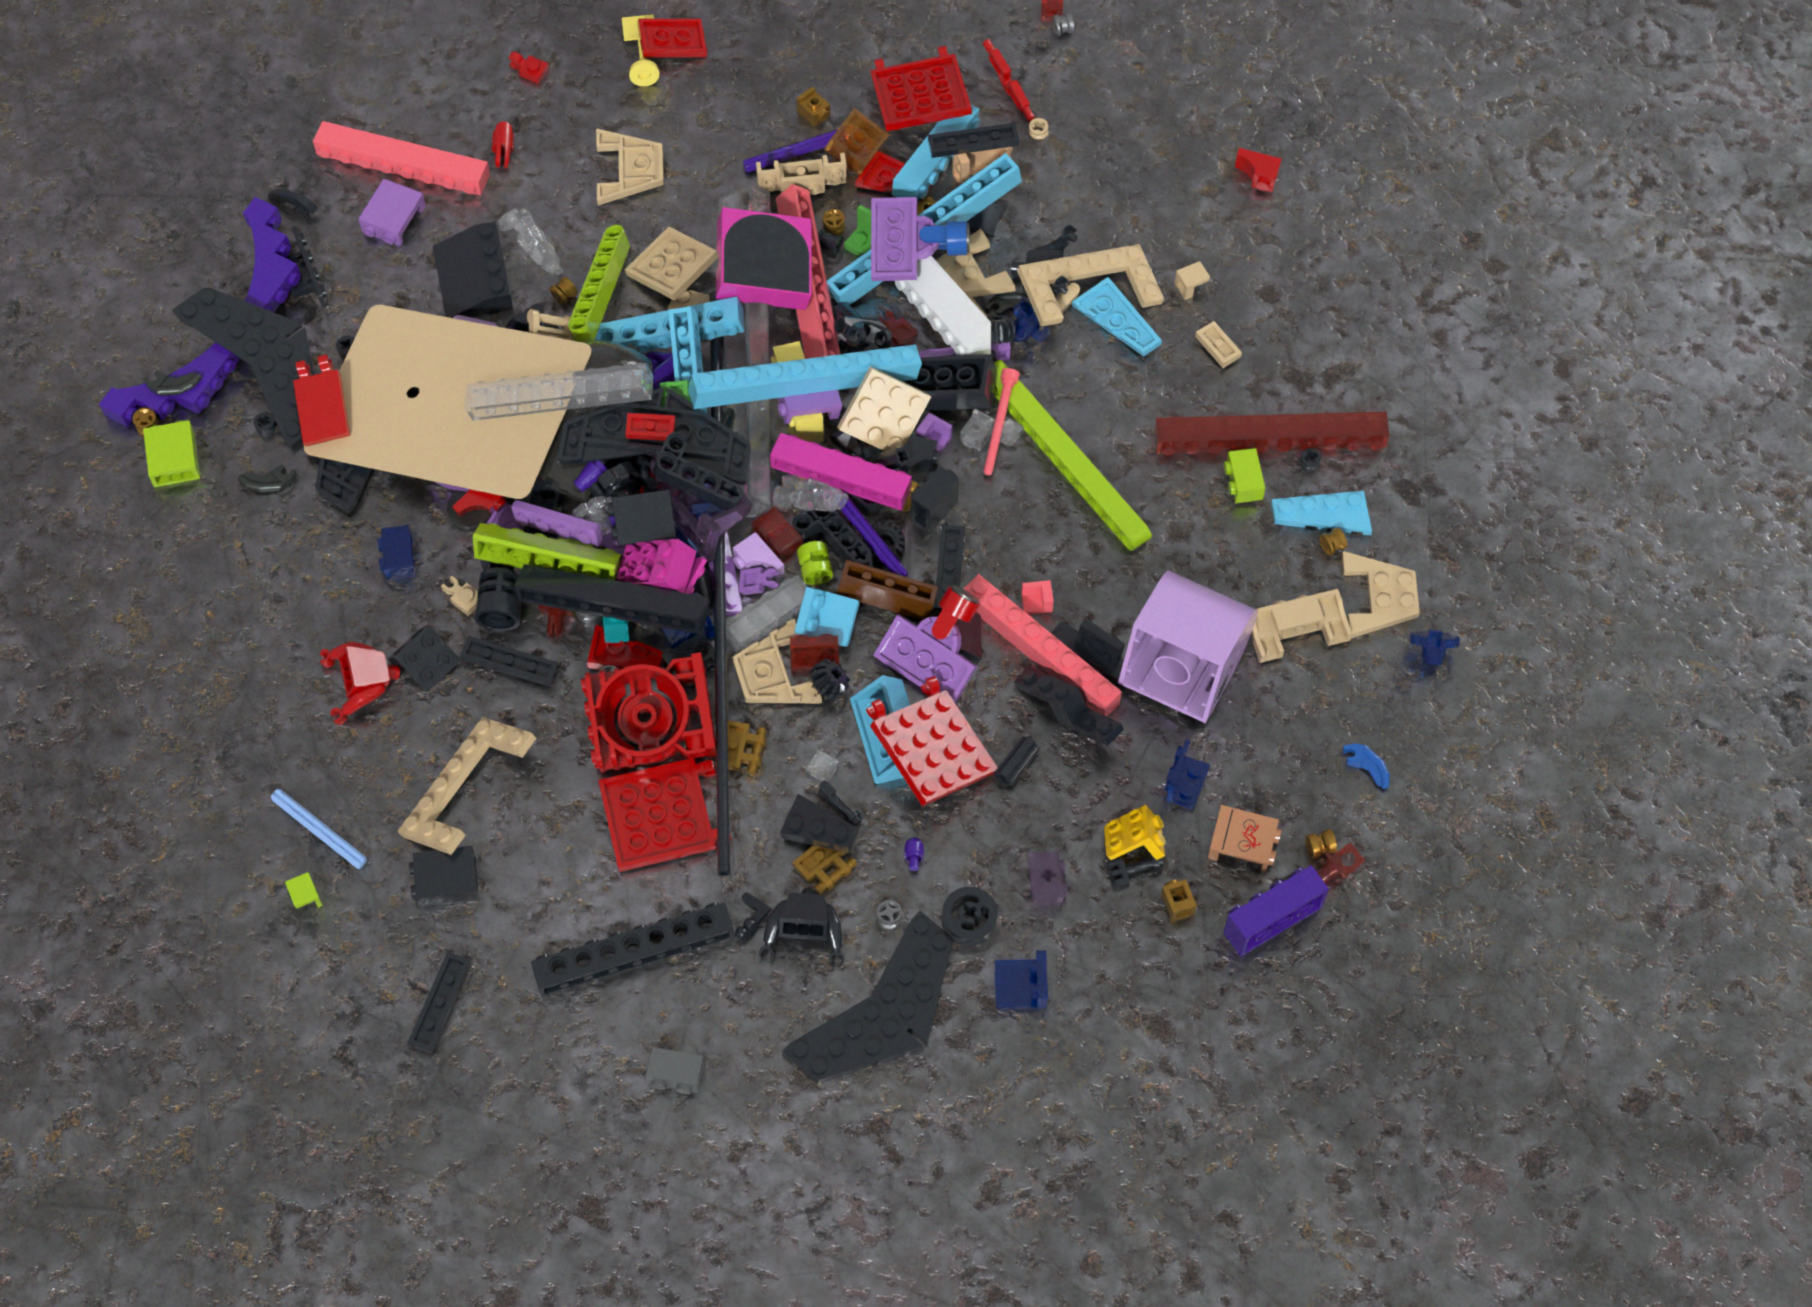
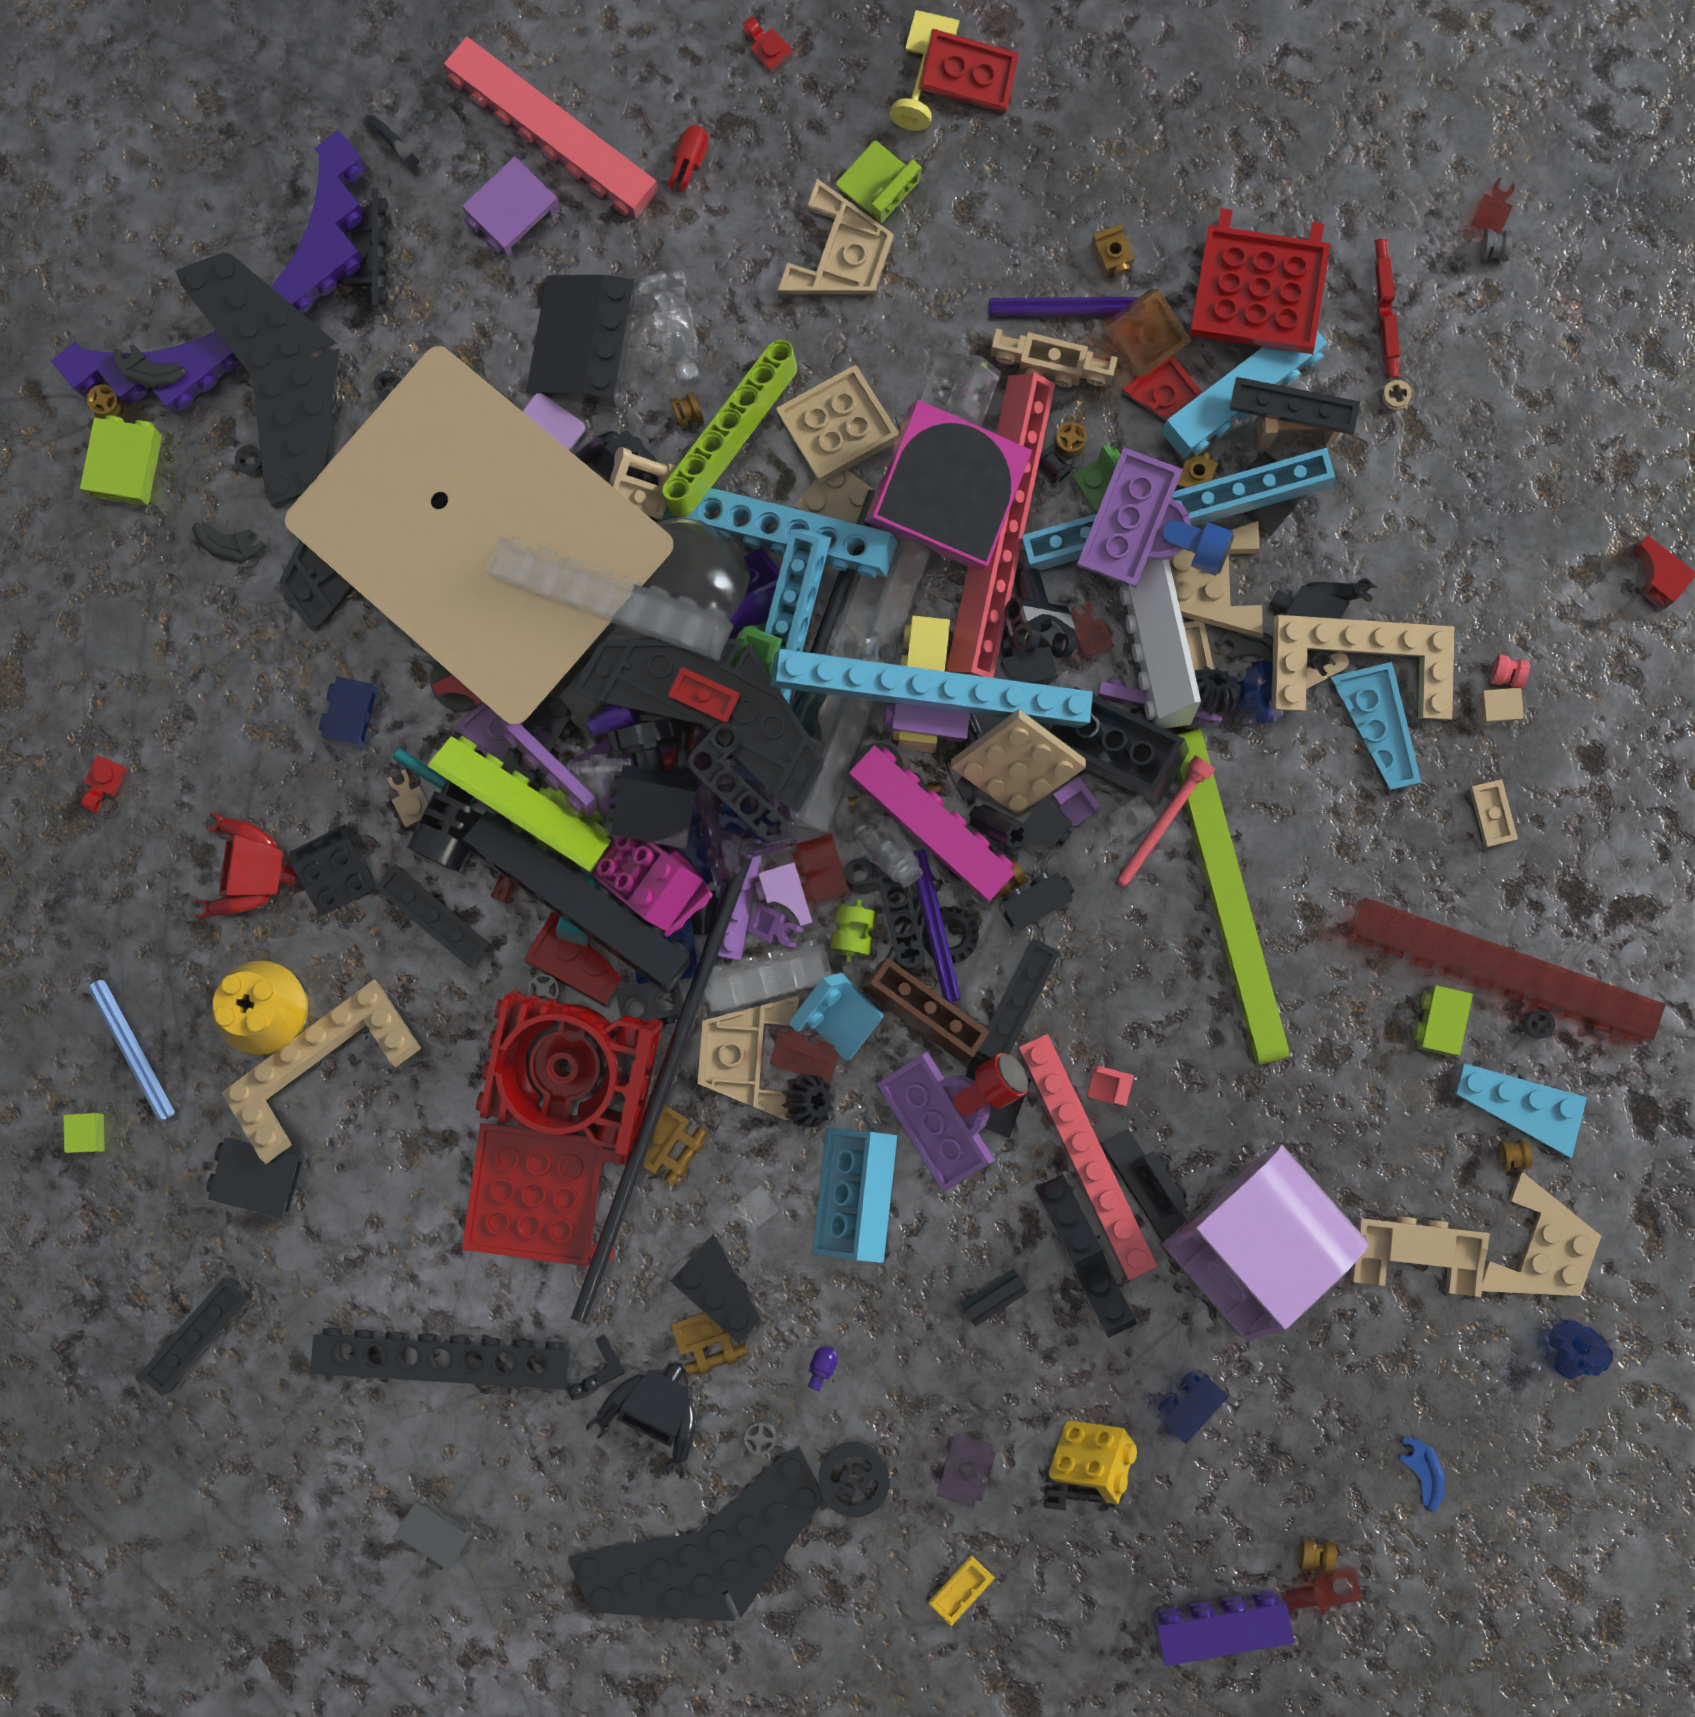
camera: 25 degrees right, 20 degrees up
red tile [293,354,350,447] -> none
black hinge [819,781,863,827] -> none
plate [866,676,998,807] -> none
clear blue bracket [995,950,1048,1009] -> none
pearl gold brick [1161,879,1197,922] -> none
nougat panel [1208,805,1282,873] -> none
none -> red plate [81,755,128,813]
none -> yellow cone [212,961,308,1055]
none -> teal bar [393,748,477,808]
none -> lime bracket [836,141,922,224]
none -> yellow plate [927,1555,995,1626]
none -> coral wheel [1490,653,1530,691]

